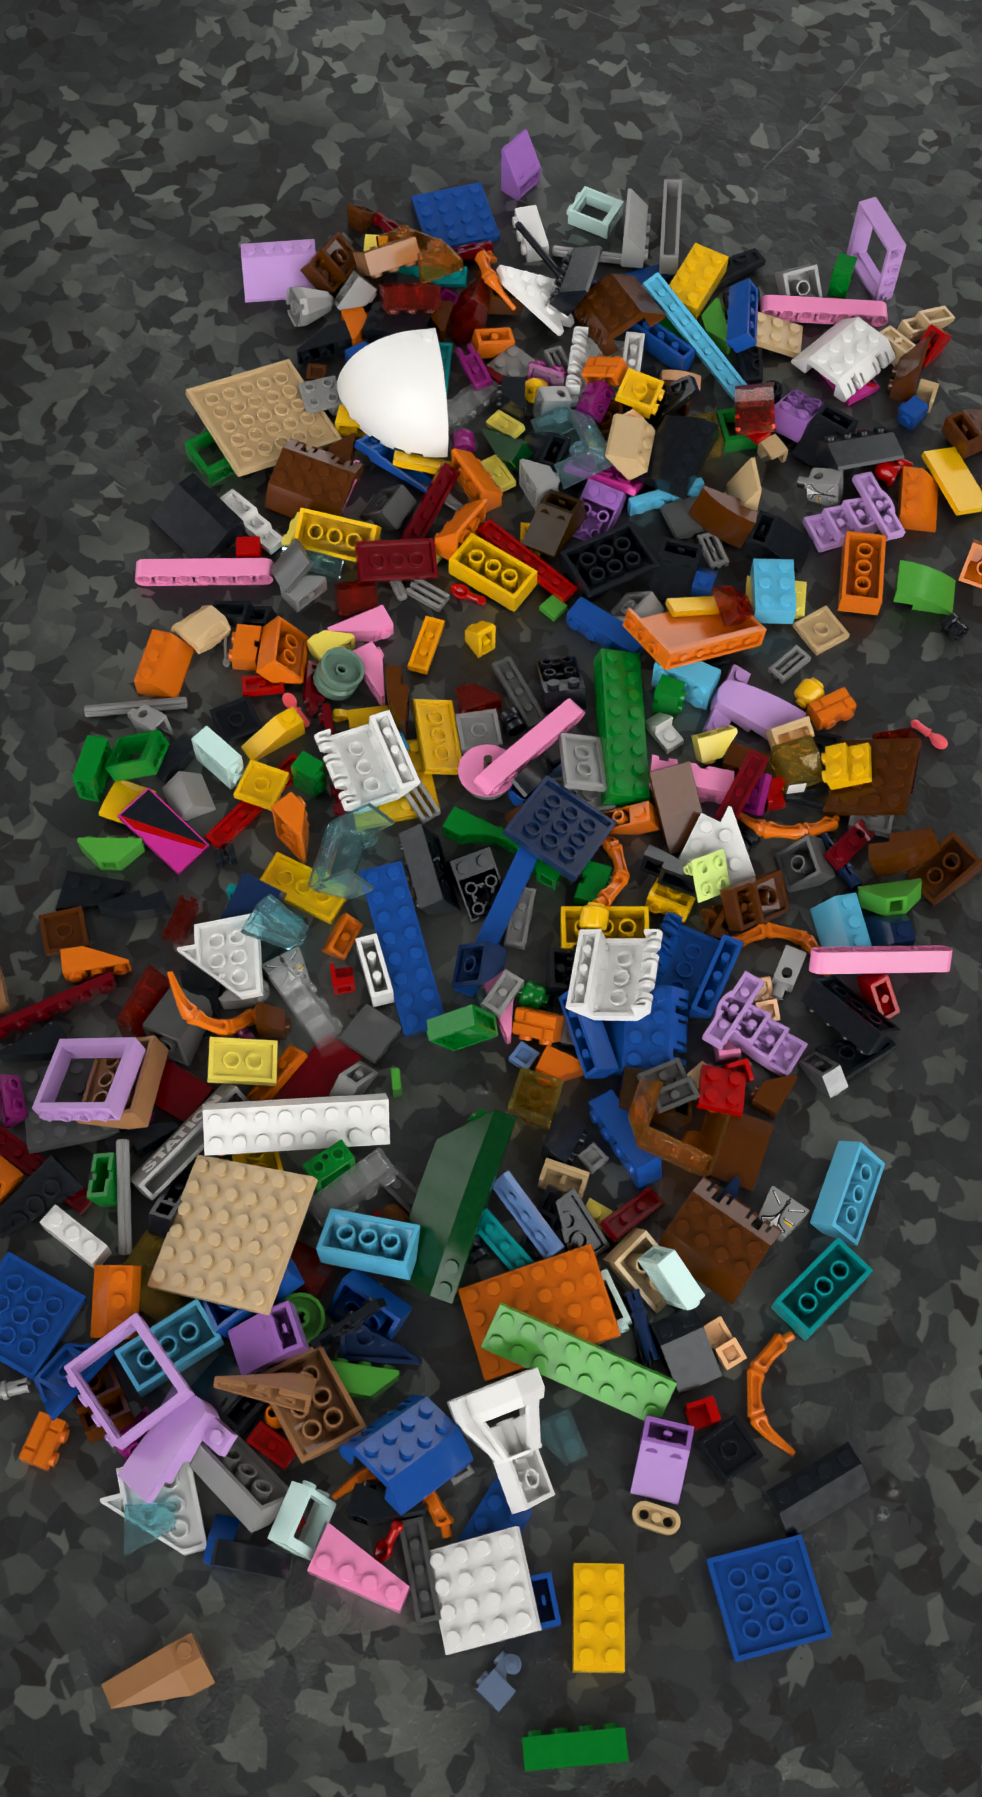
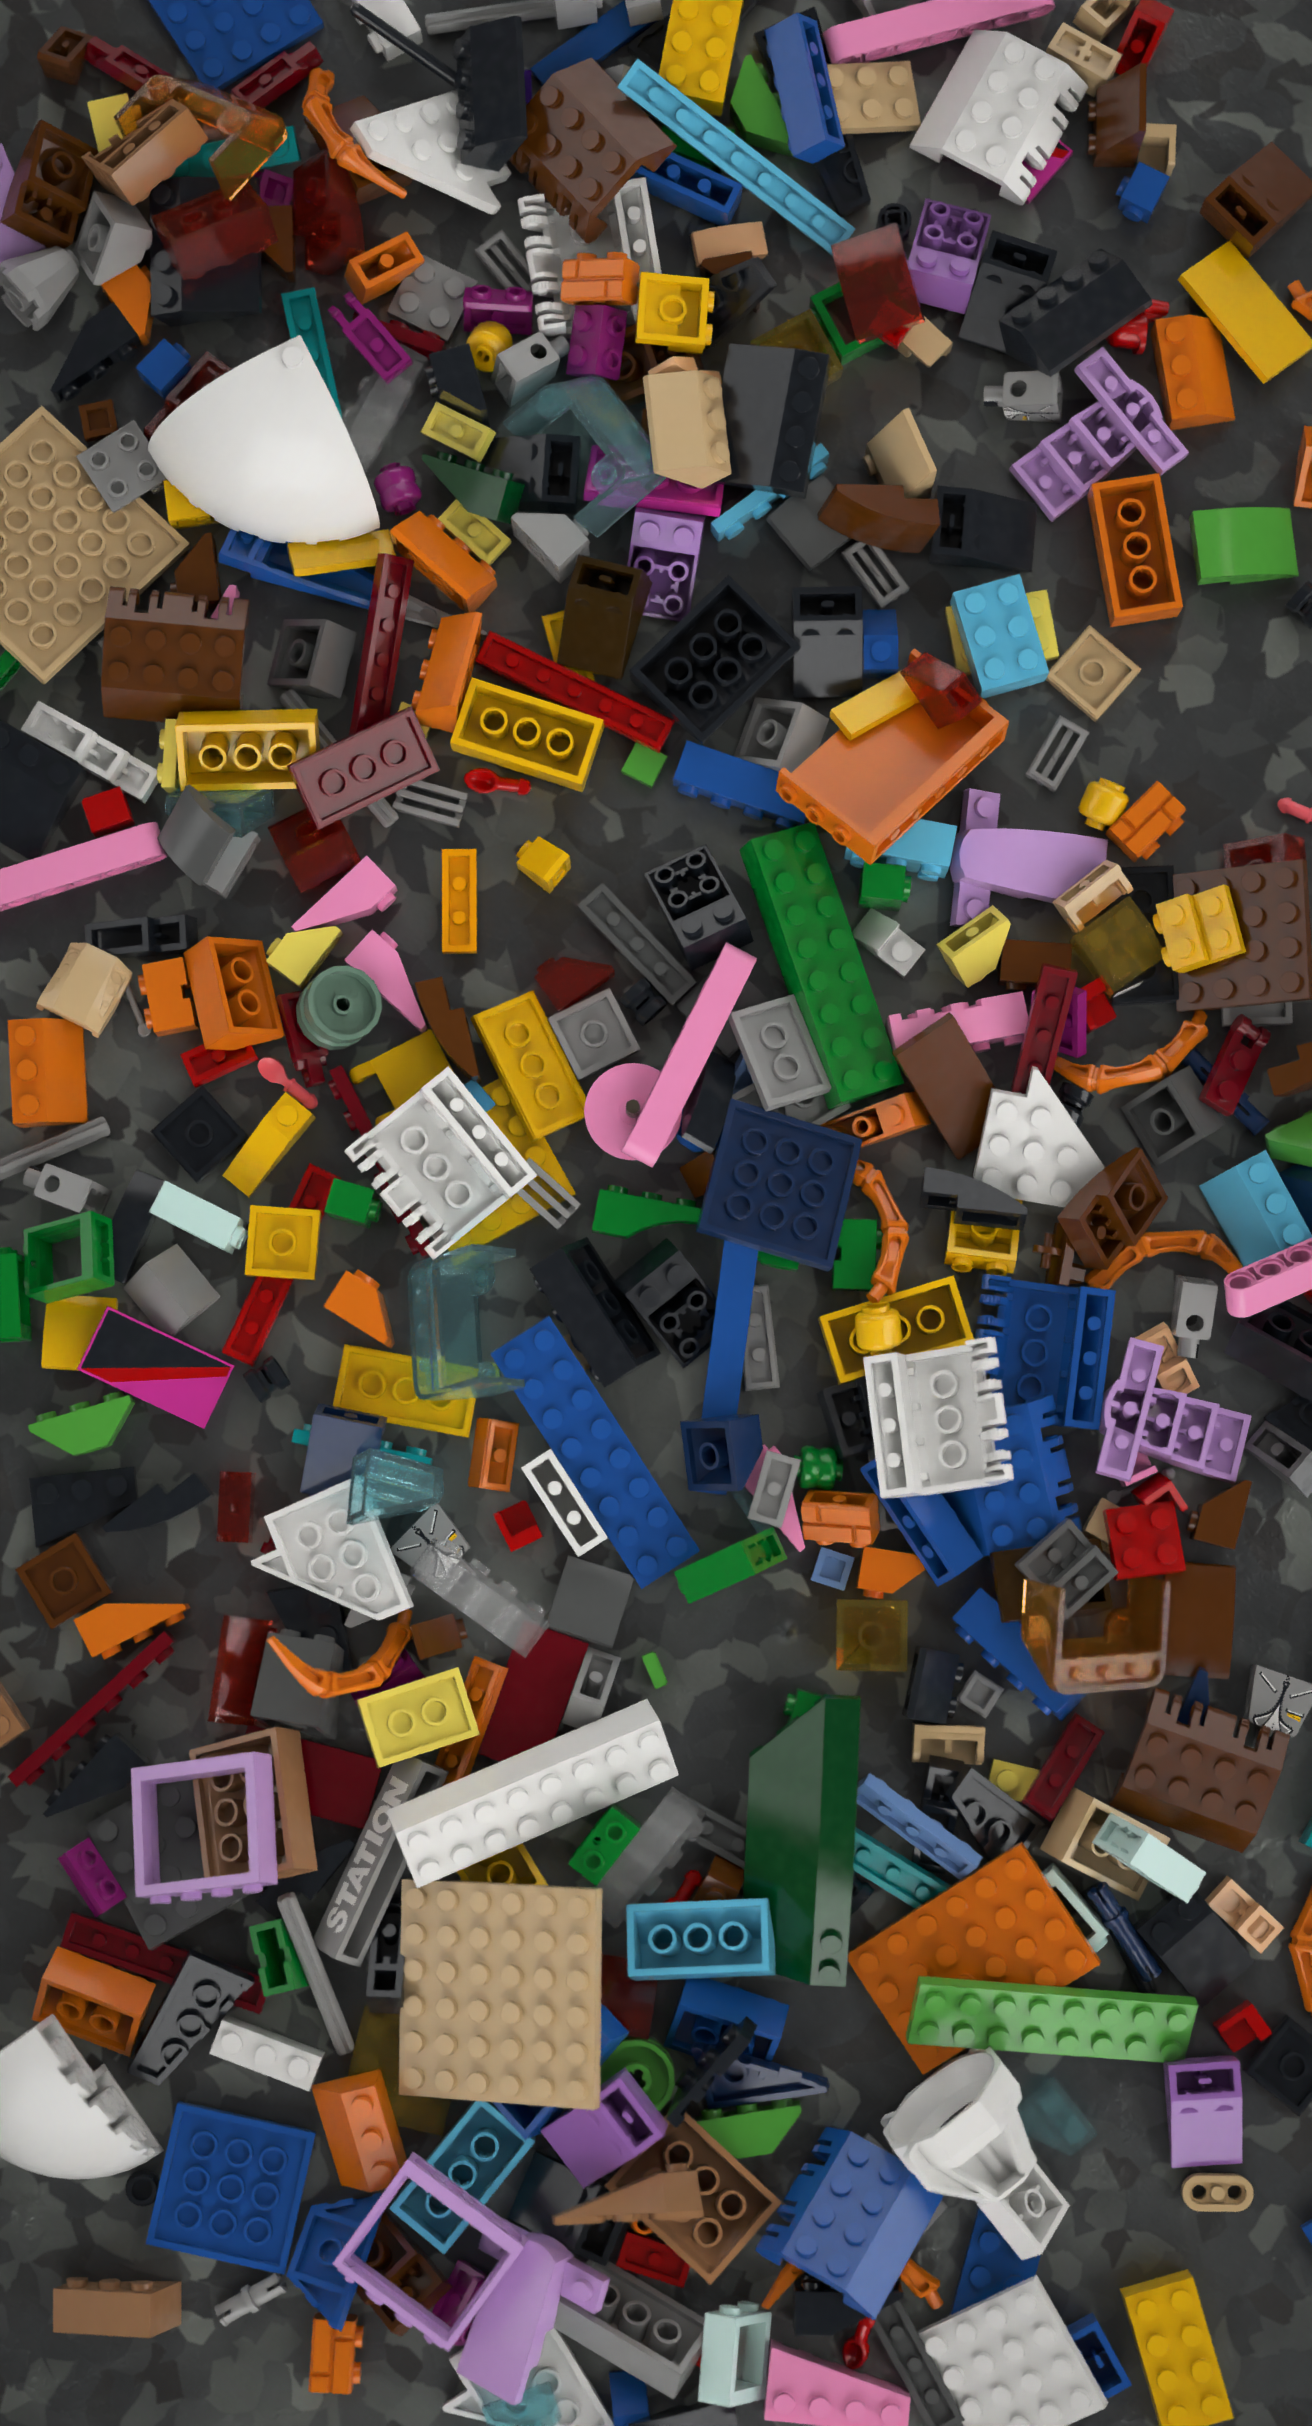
camera: 15 degrees left, 20 degrees up
yellowish green hinge [683,849,730,903] -> none

